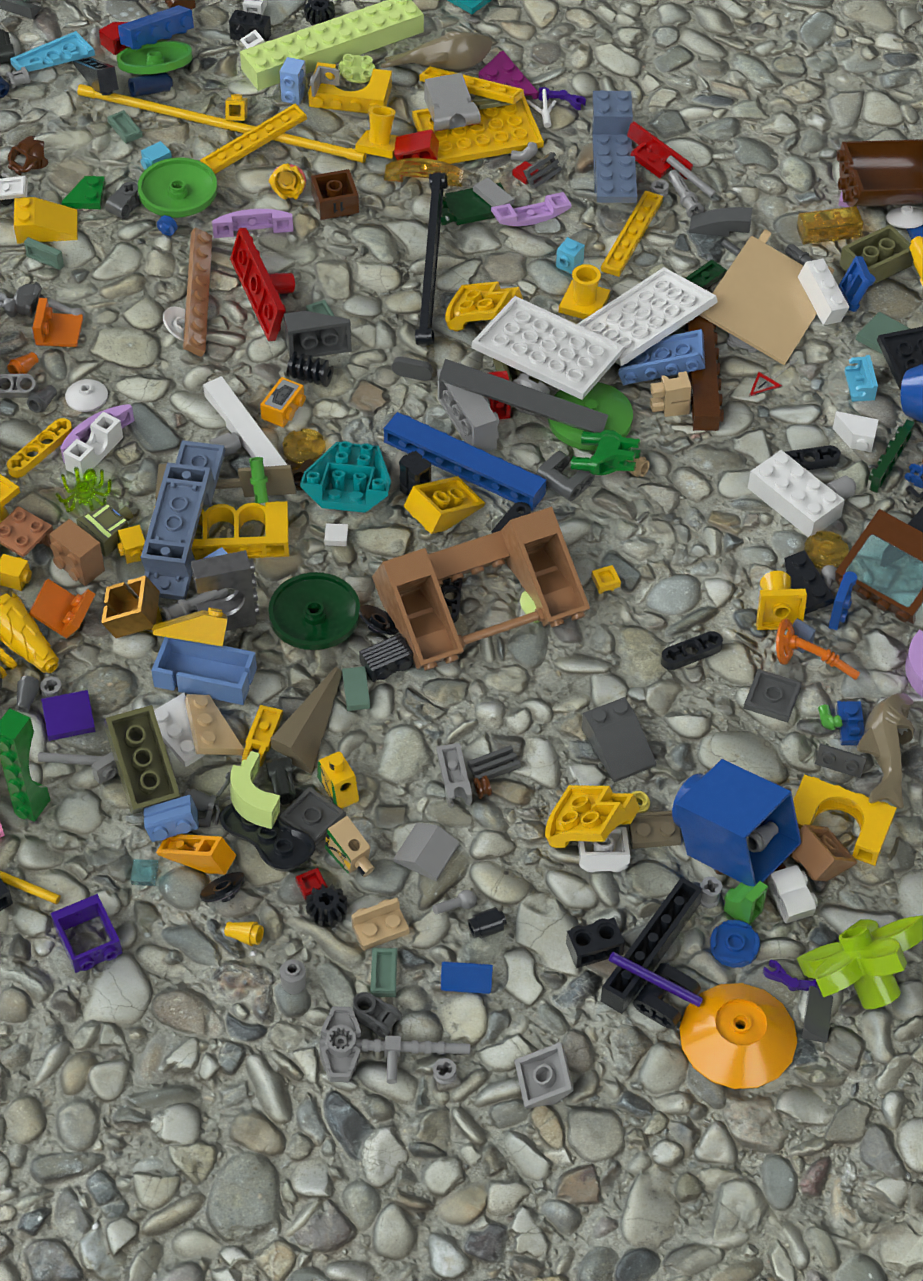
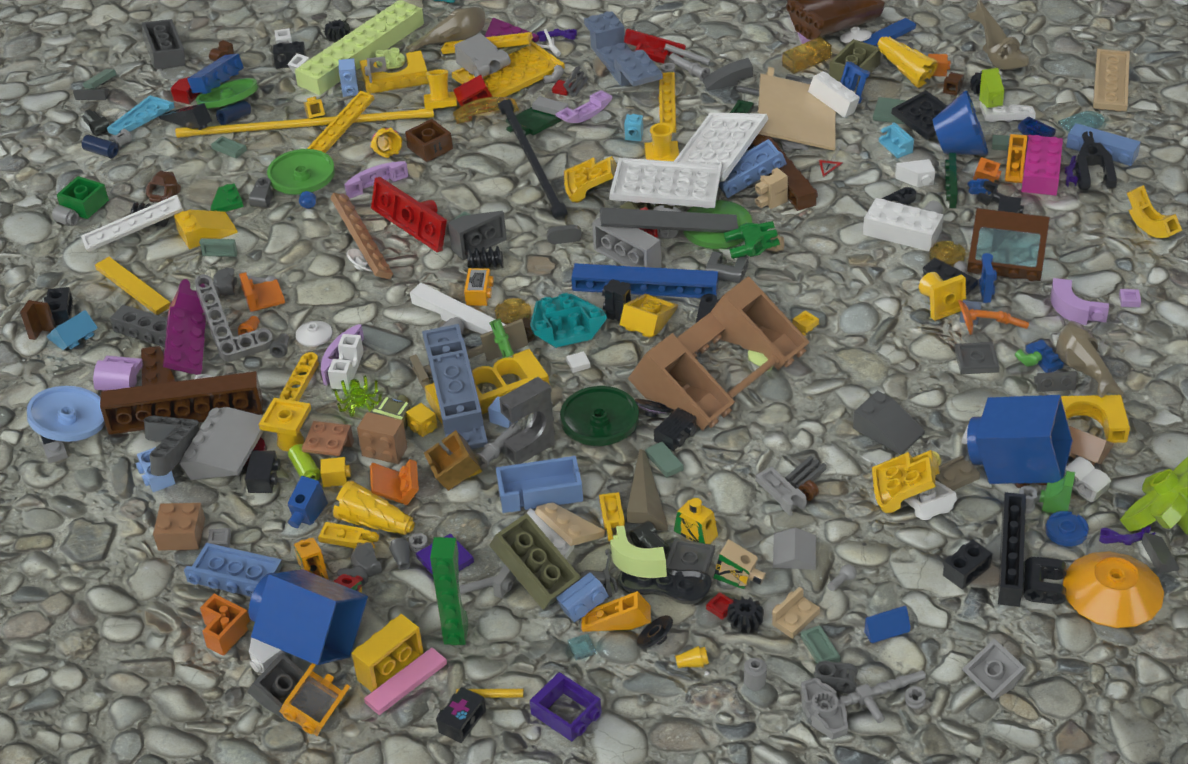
camera: 20 degrees left, 10 degrees down
medium azure brick [141,141,172,170] -> none
yellow slope [152,607,227,647] -> none
black brick [467,907,507,939] -> none
dark purple bar [609,952,703,1007] -> none
black beam [661,631,723,670] -> none

